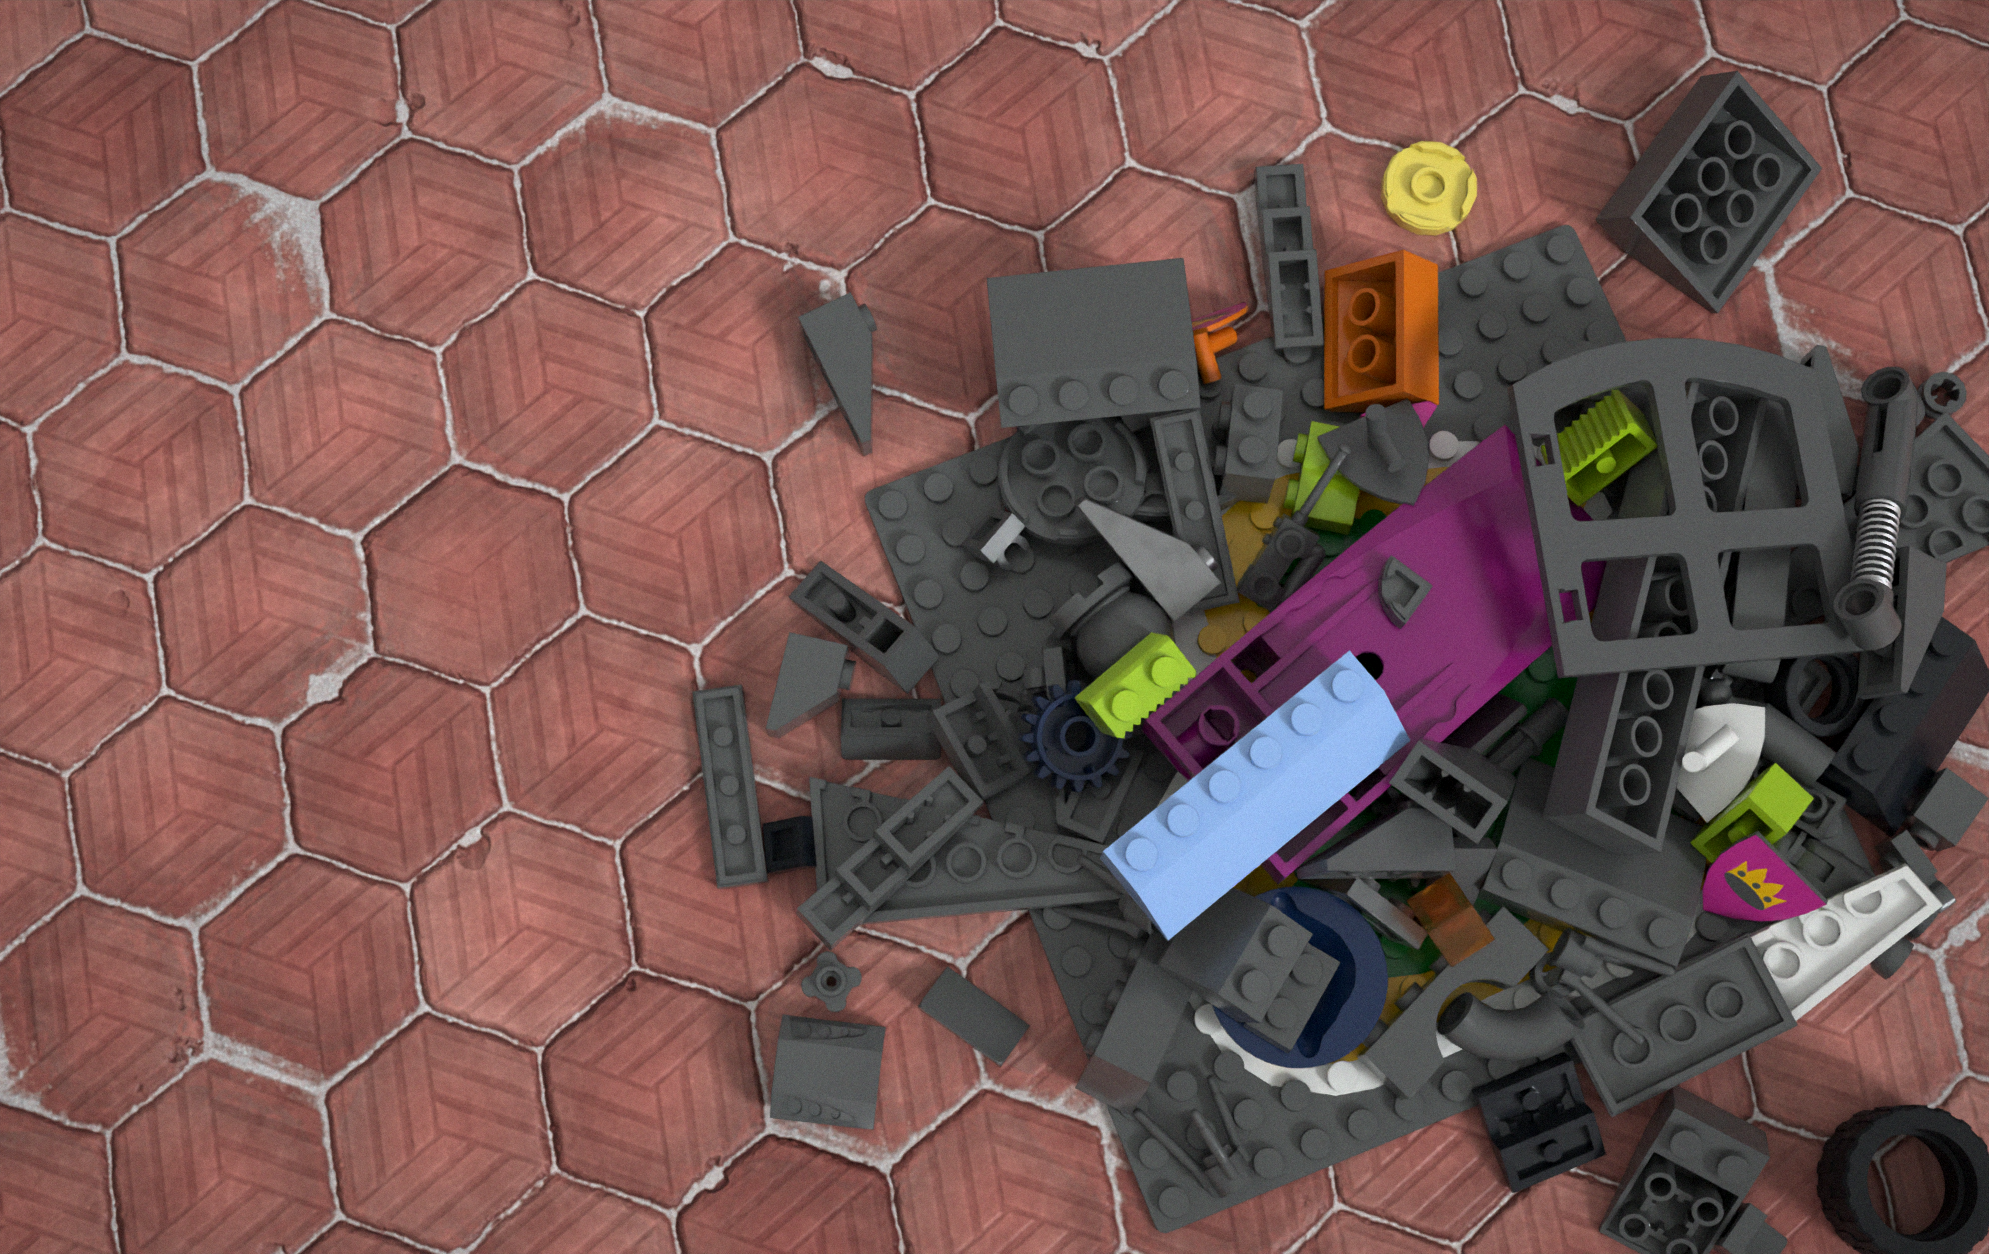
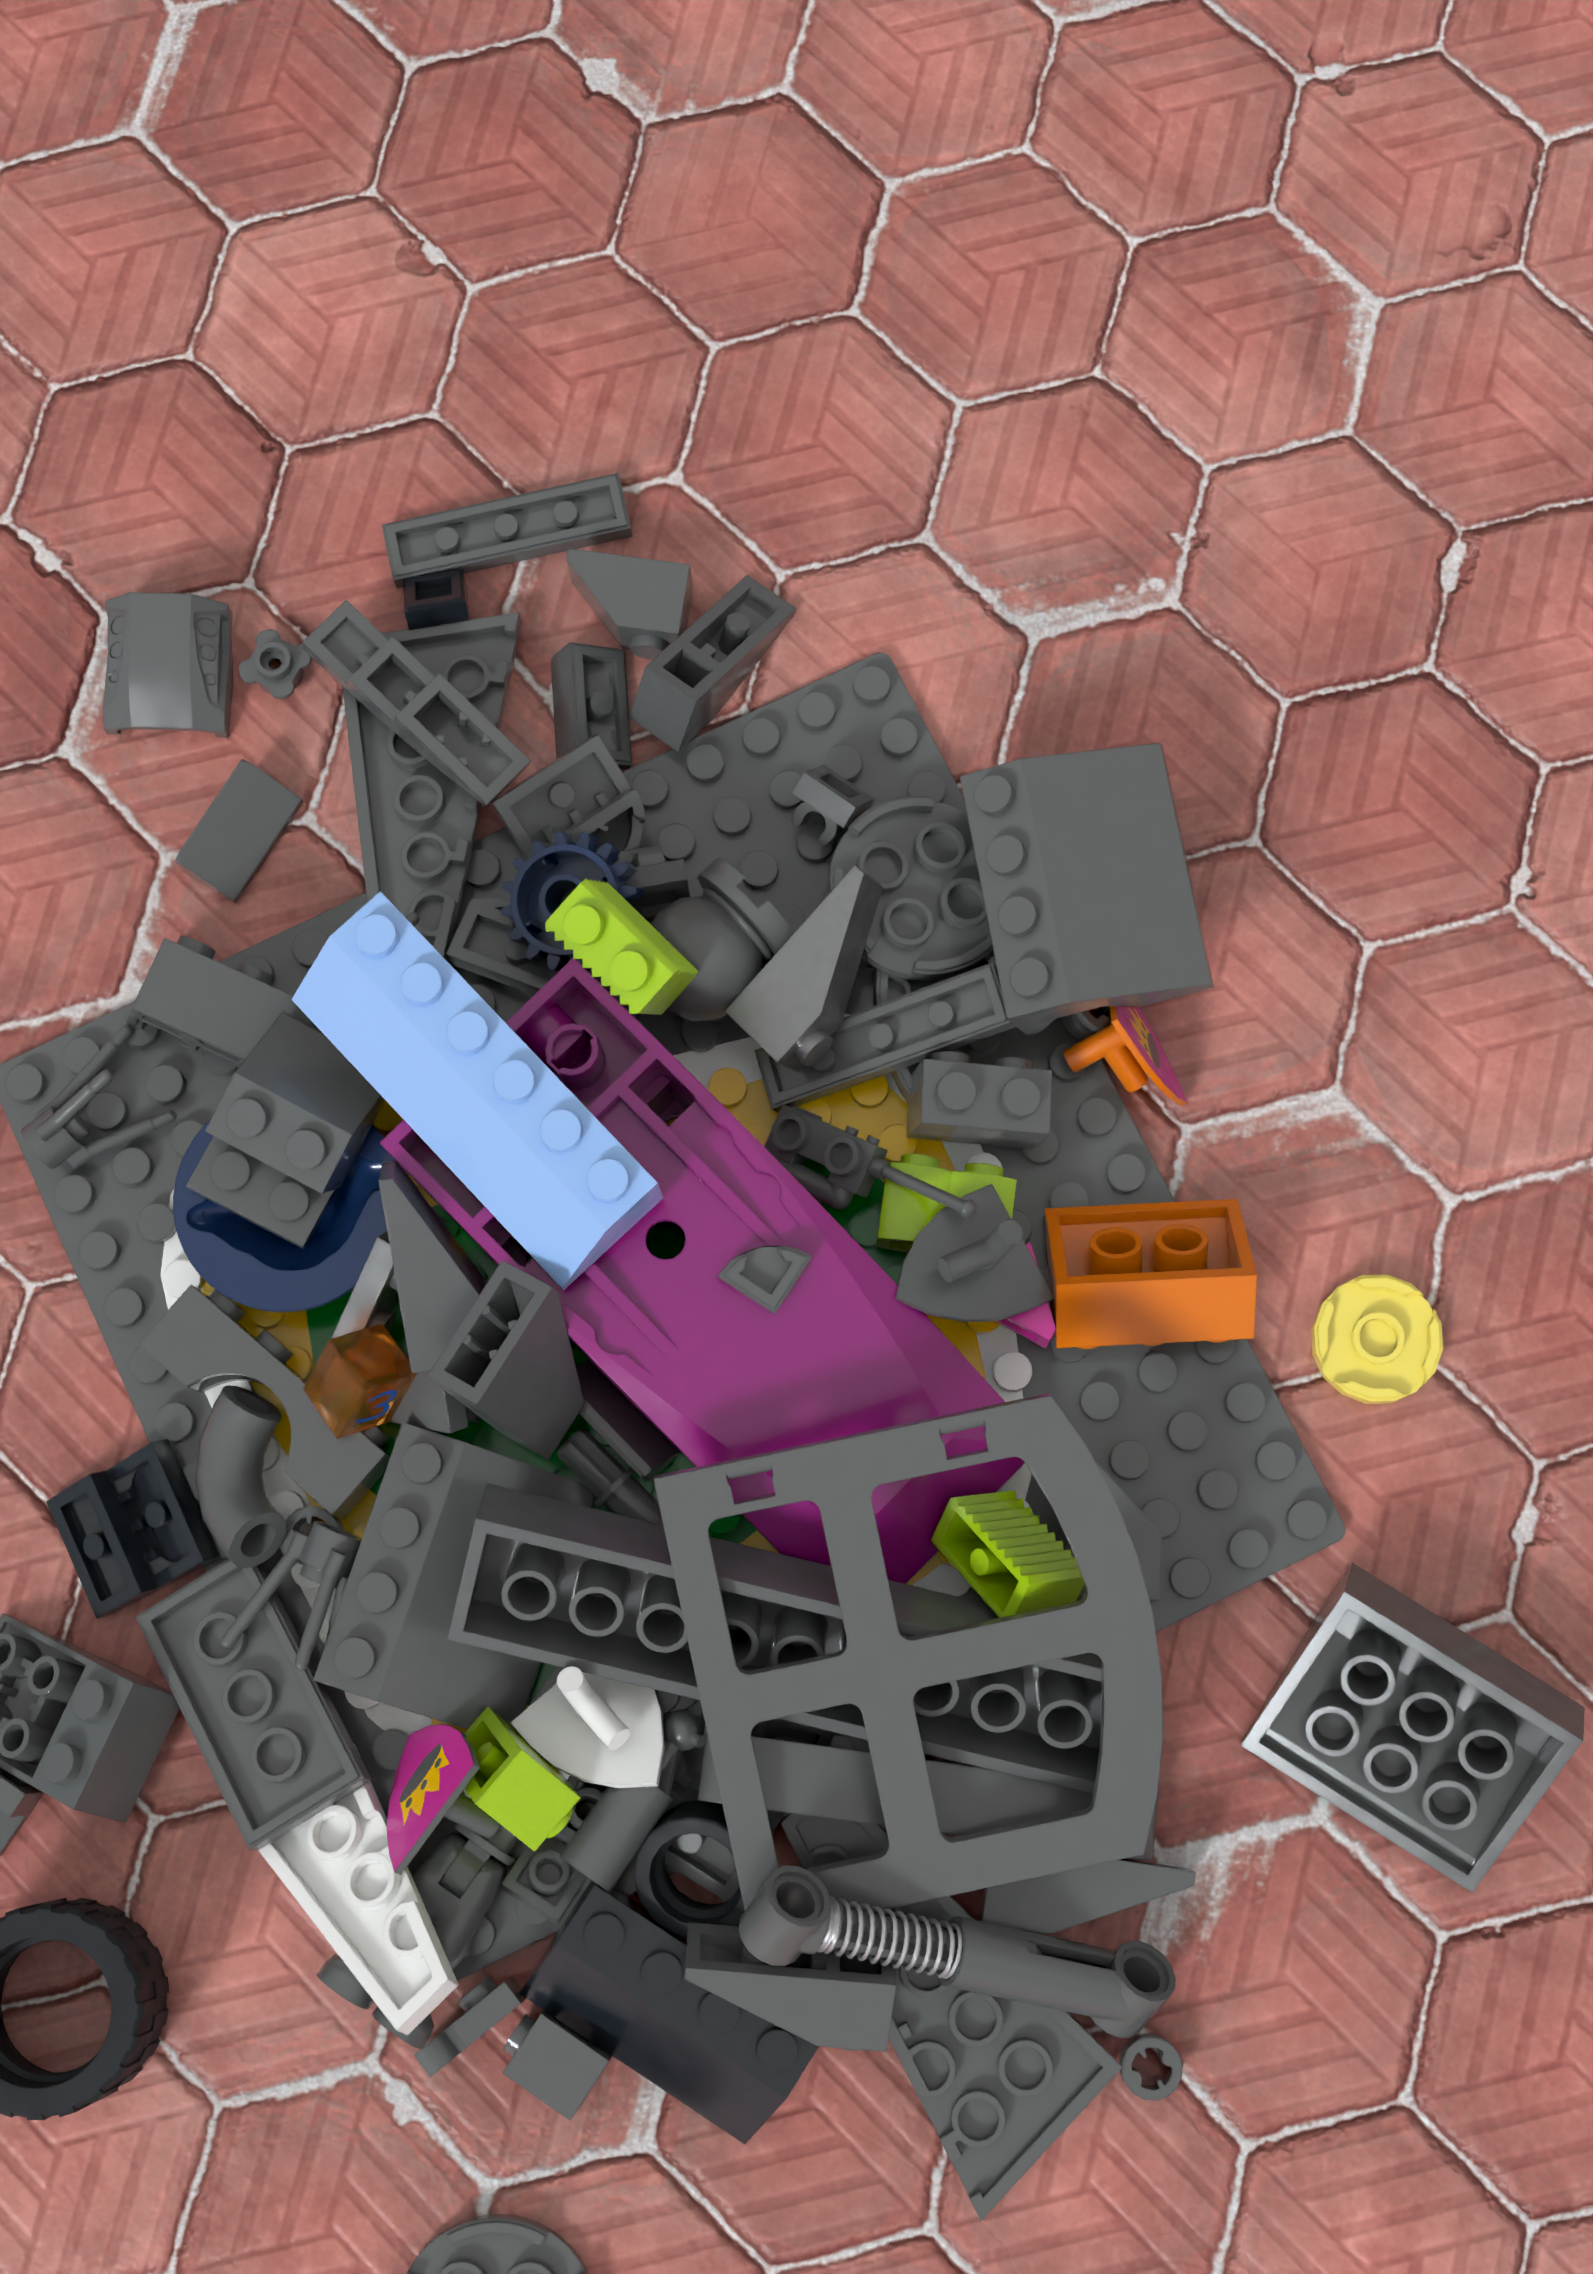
camera: 95 degrees right, 0 degrees up
dark grey slope [798,292,877,456] -> none
dark grey slope [1254,164,1324,350] -> none

